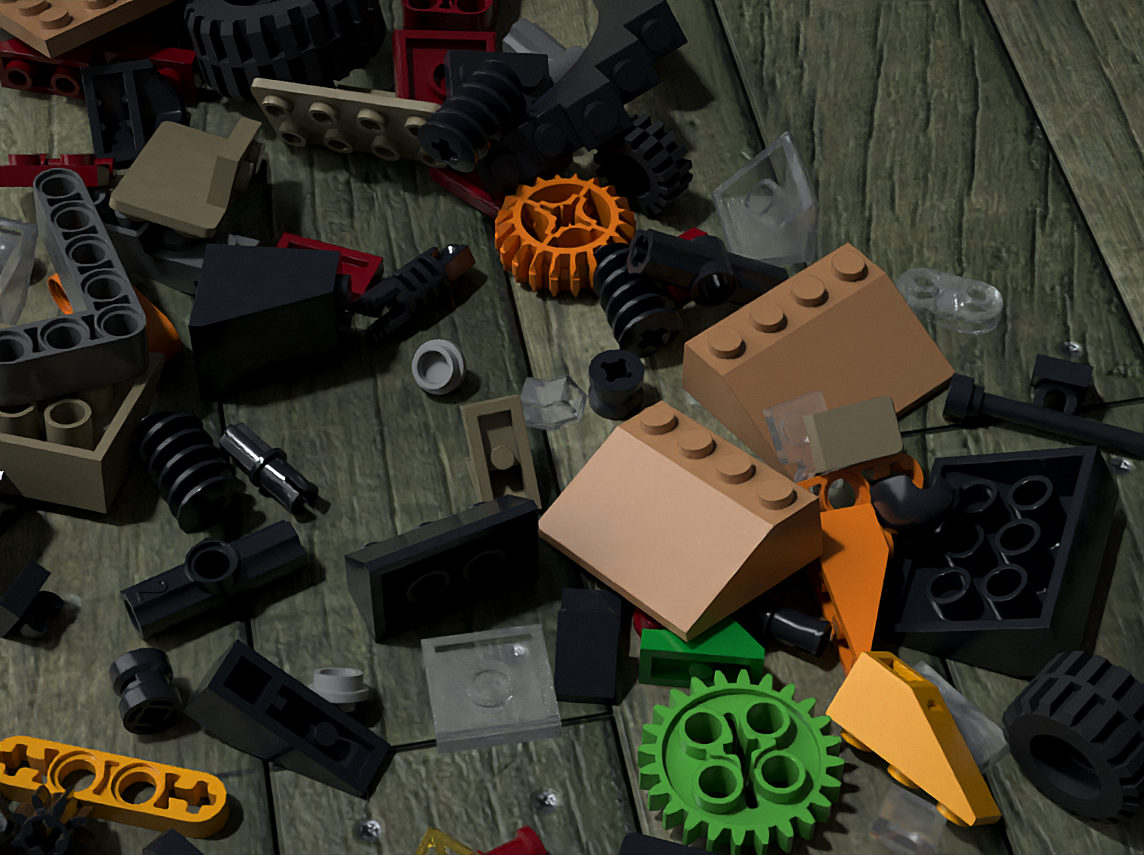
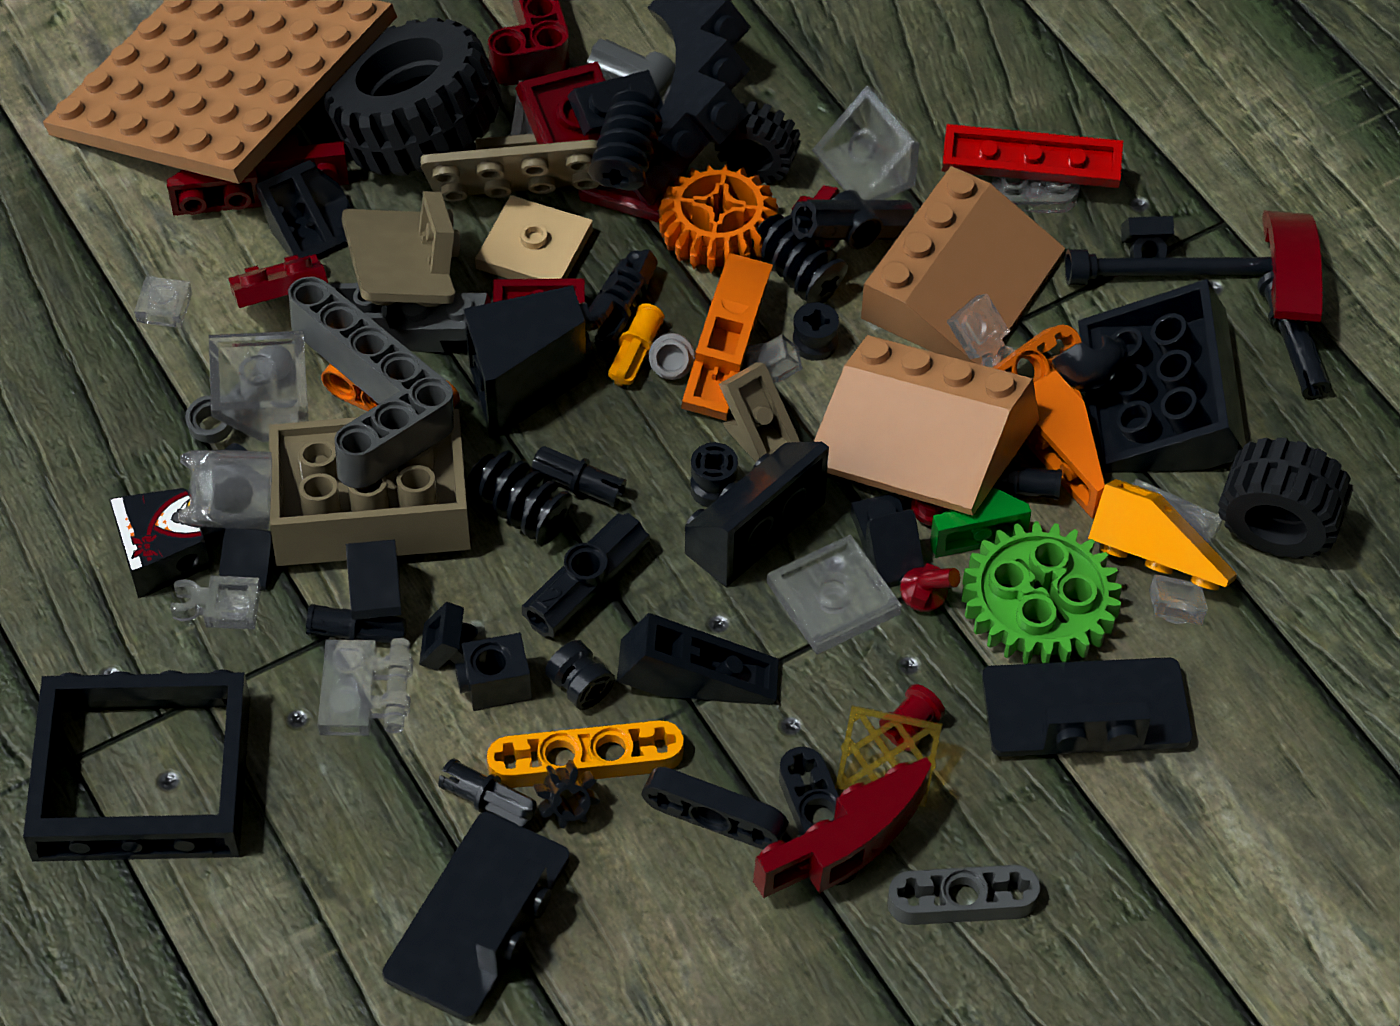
camera: 20 degrees left, 5 degrees up
light grey plate [307,668,369,712] -> none
dark tan slope [803,396,904,473] -> none
none -> black brick [455,632,532,711]
none -> tan plate [475,195,593,279]
none -> light orange axle [608,303,665,387]
none -> orange slope [681,253,773,421]
none -> black wheel [690,442,738,507]
none -> dark red plate [900,563,961,612]
none -> red fence [942,124,1123,188]

